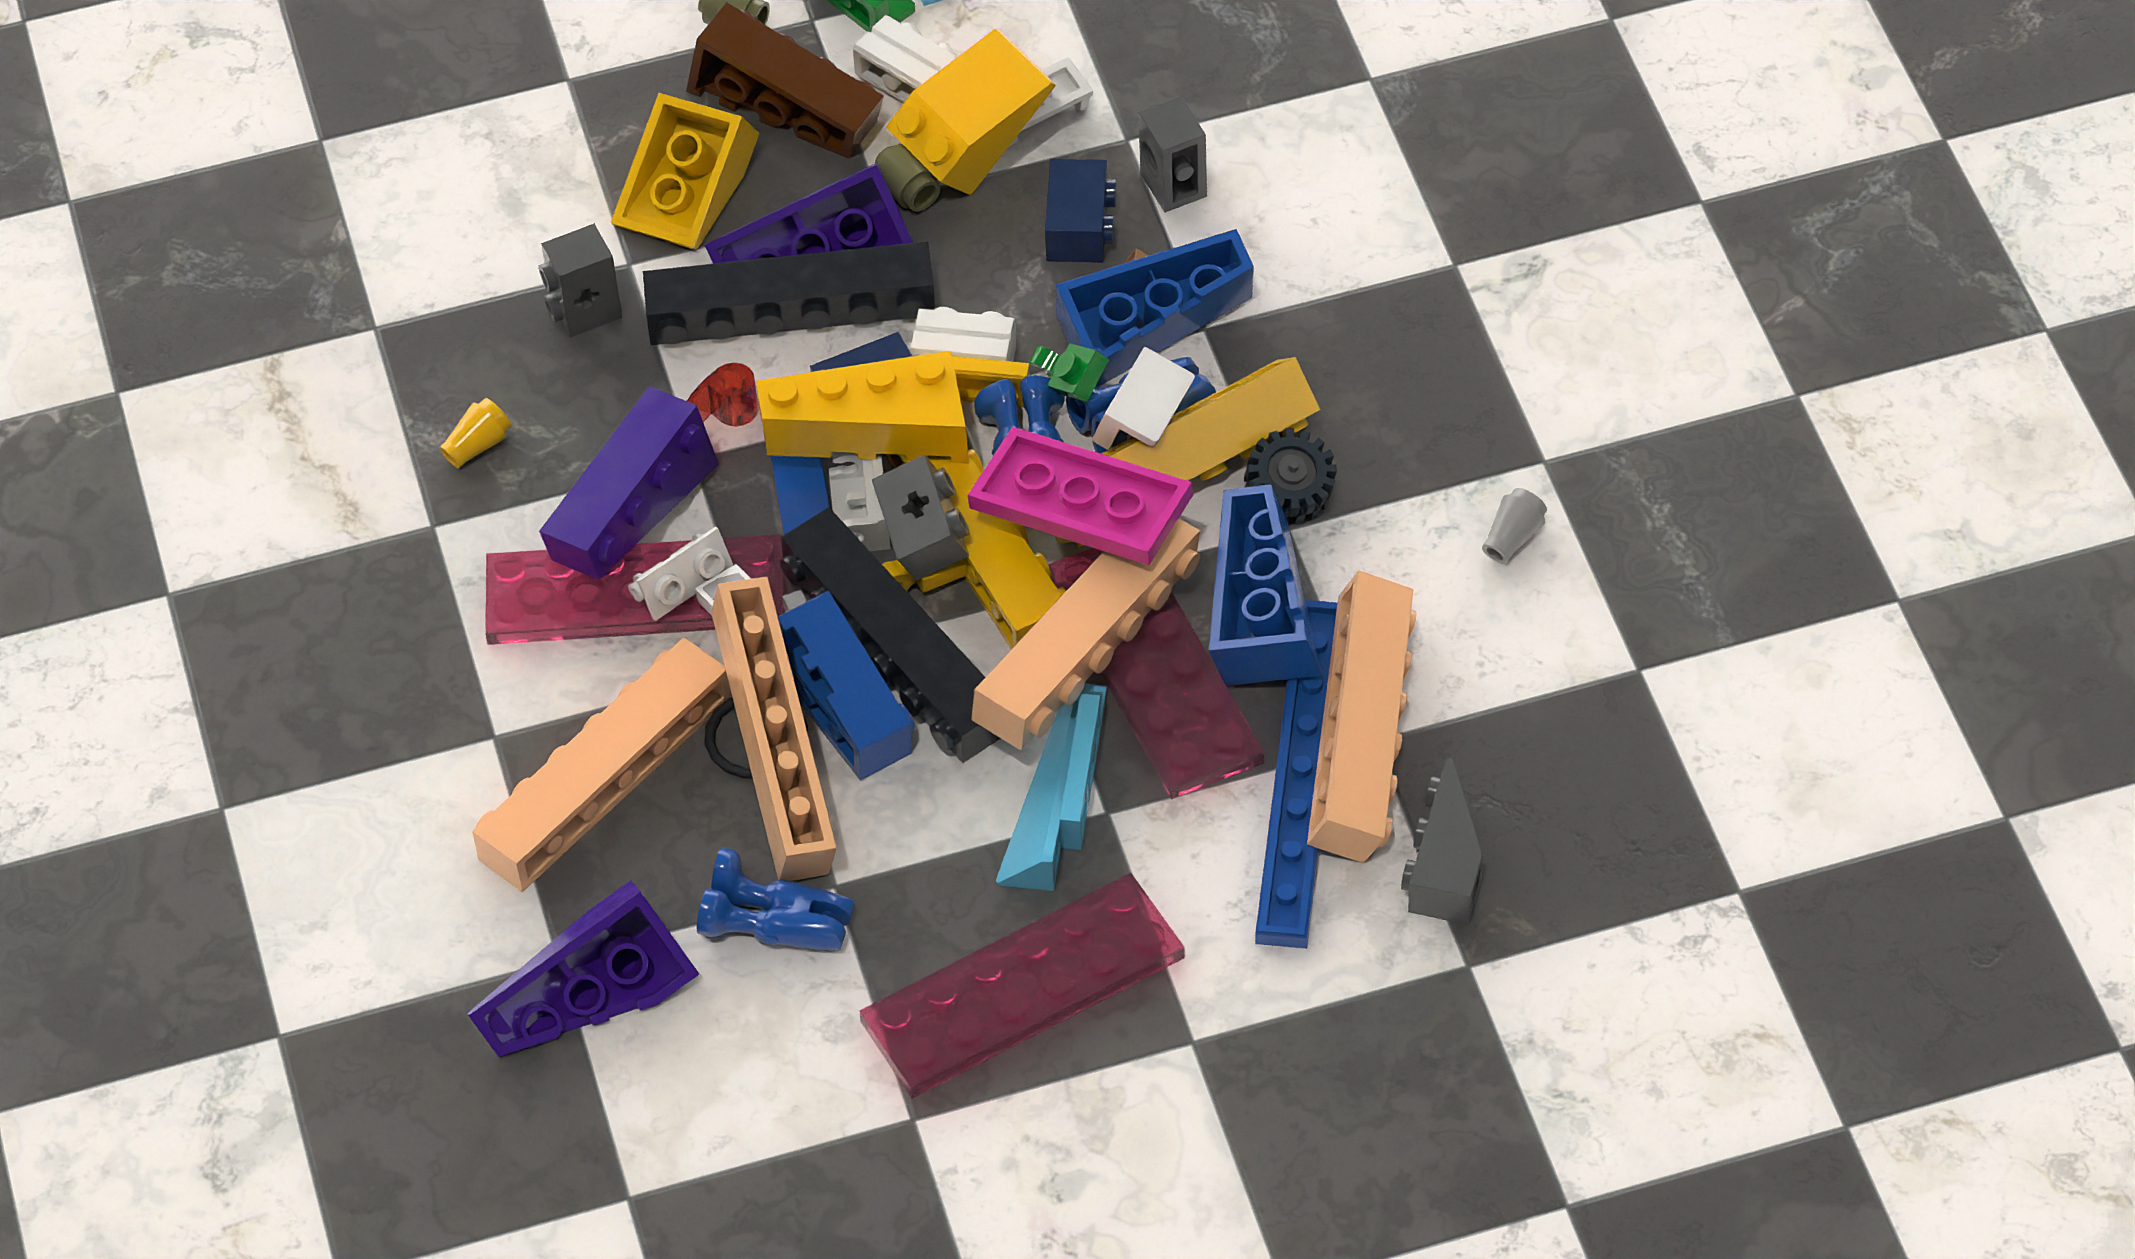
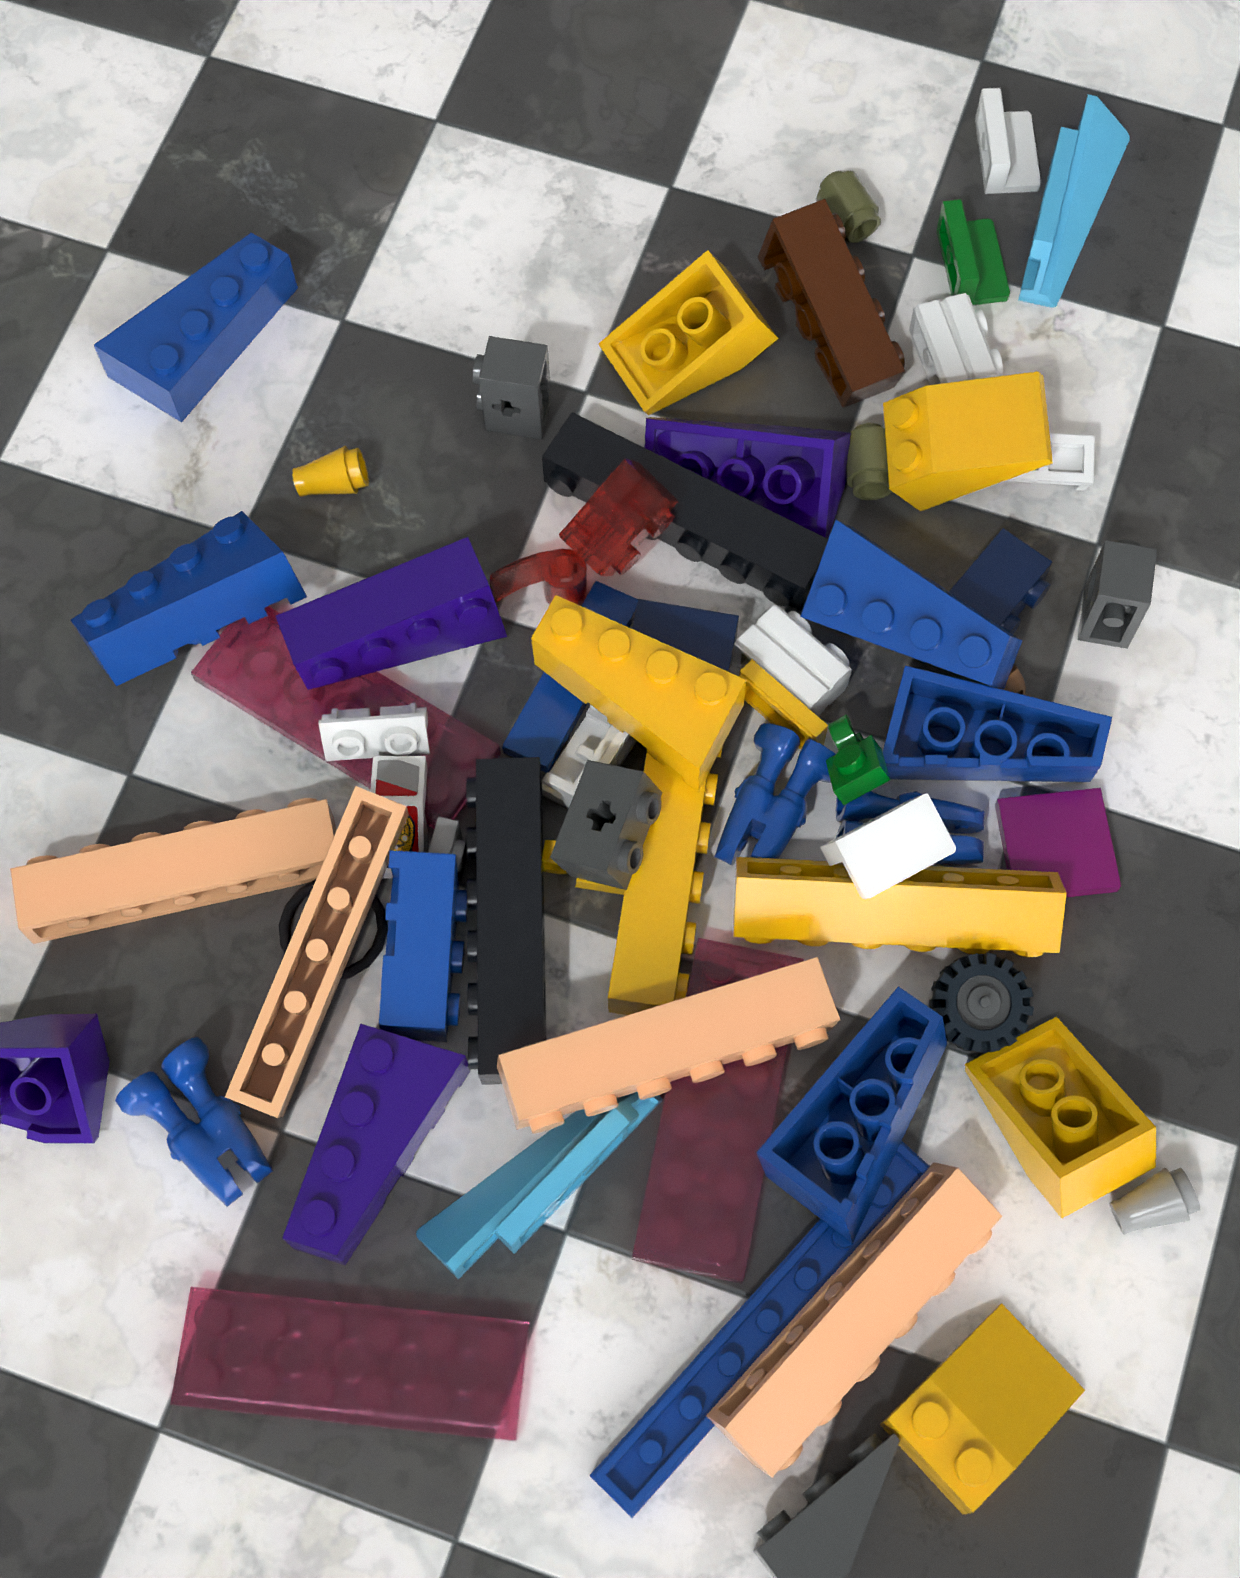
camera: 35 degrees right, 15 degrees up
dark pink plate [968,427,1193,565] -> none
none -> blue wedge [70,511,307,686]
none -> blue wedge [94,233,298,423]
none -> dark purple wedge [282,1023,471,1265]
none -> clear red brick [559,459,678,576]
none -> blue wedge [800,520,1022,689]
none -> yellow slope [880,1303,1085,1515]
none -> yellow slope [965,1016,1156,1218]
none -> magenta tile [995,788,1121,897]

